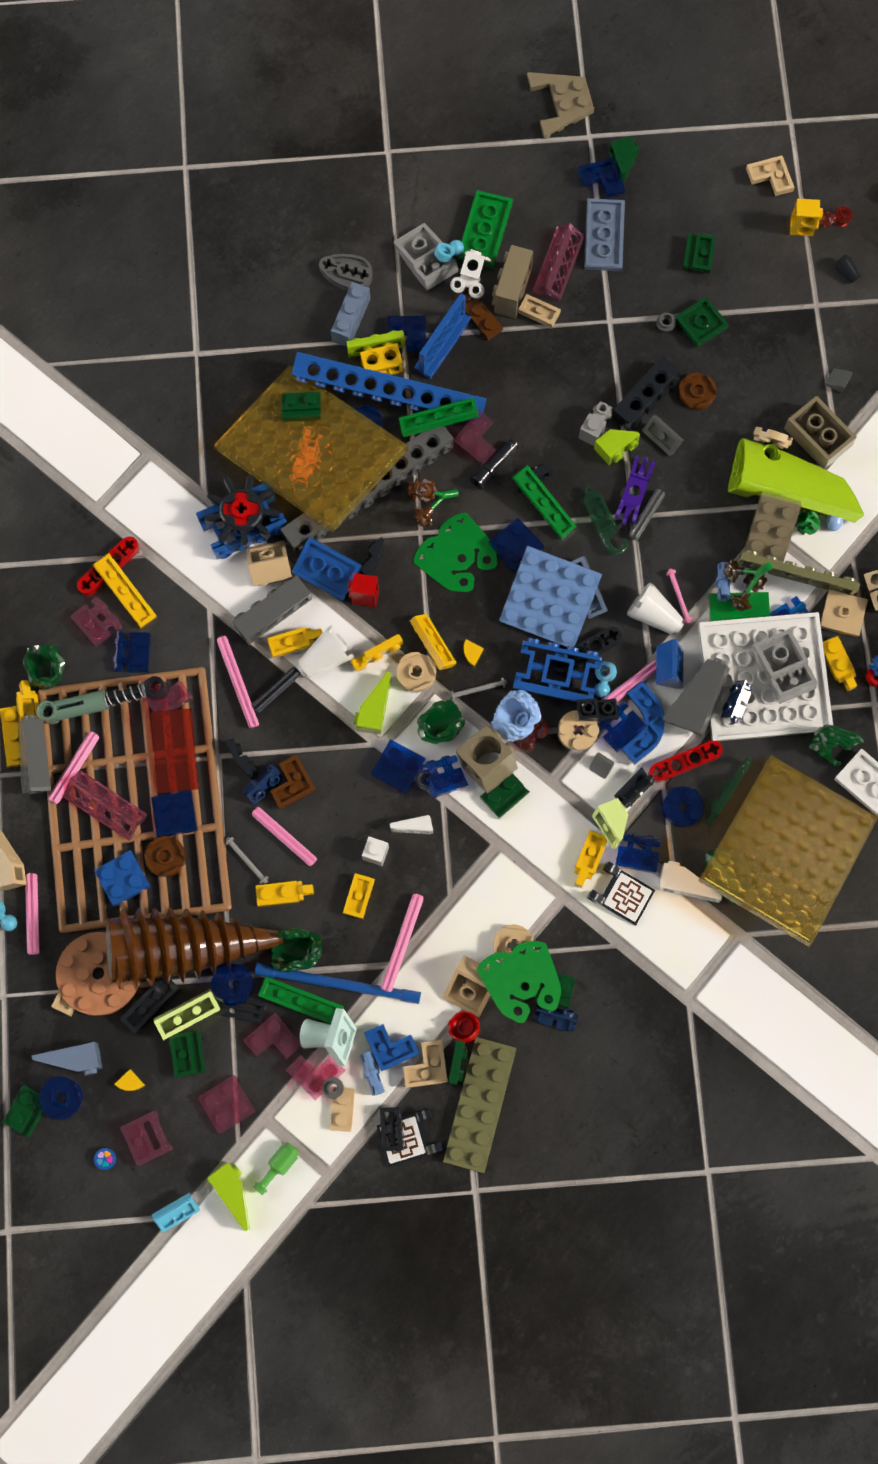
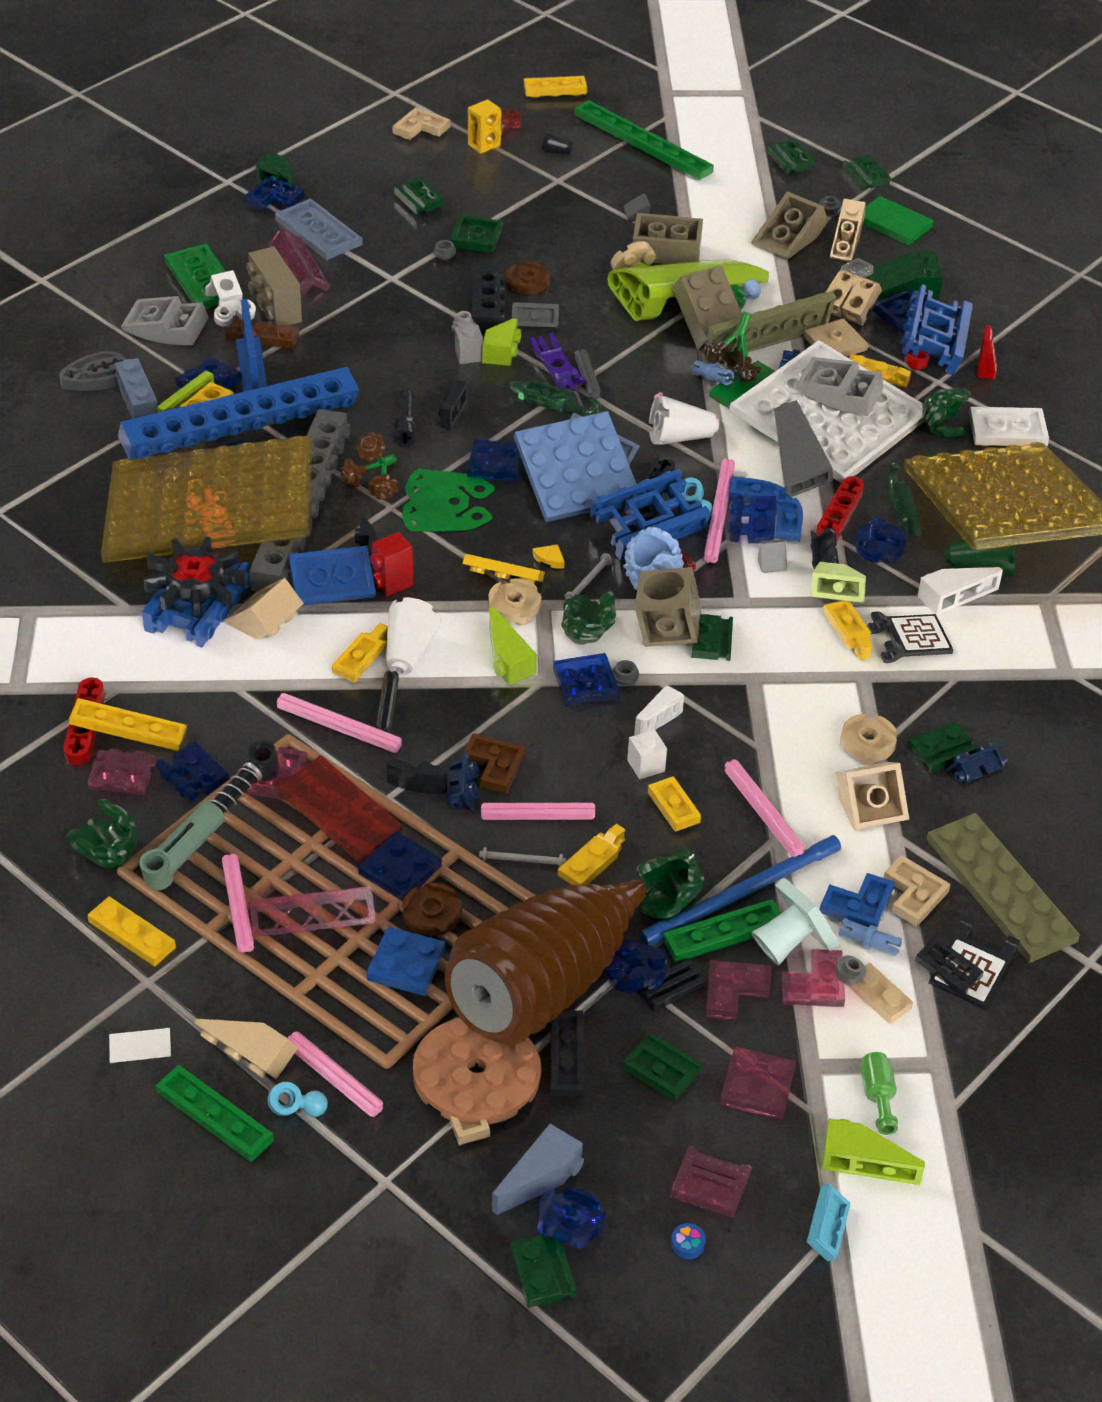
camera: 45 degrees left, 30 degrees down
yellow hinge [16,680,40,721] -> none
dark grey slope [18,715,51,794] -> none
yellow tile [115,1069,145,1091] -> none
yellowish green brick [154,989,220,1040] -> none
dark grey brick [232,576,312,646] -> none
dark green plate [281,391,321,422] -> none
yellow hinge [351,634,403,673] -> none
green plate [399,397,479,437] -> none
clear blue plate [420,755,469,799] -> none
medium azure plate [434,240,464,262] -> none
red hair [448,1011,480,1043] -> none
dark green plate [448,1040,468,1086] -> none
clear pink plate [454,410,497,464] -> none
green piece [477,941,561,1023] -> none
green tile [512,465,577,539] -> none
tan plate [518,294,561,328] -> none
dark tan wing [527,72,594,139] -> none
tan plate [558,710,599,751] -> none
black slope [576,698,619,721] -> none
clear blue plate [615,832,661,874] -> none
blue slope [656,639,684,689] -> none
hinge [721,680,752,723] -> none

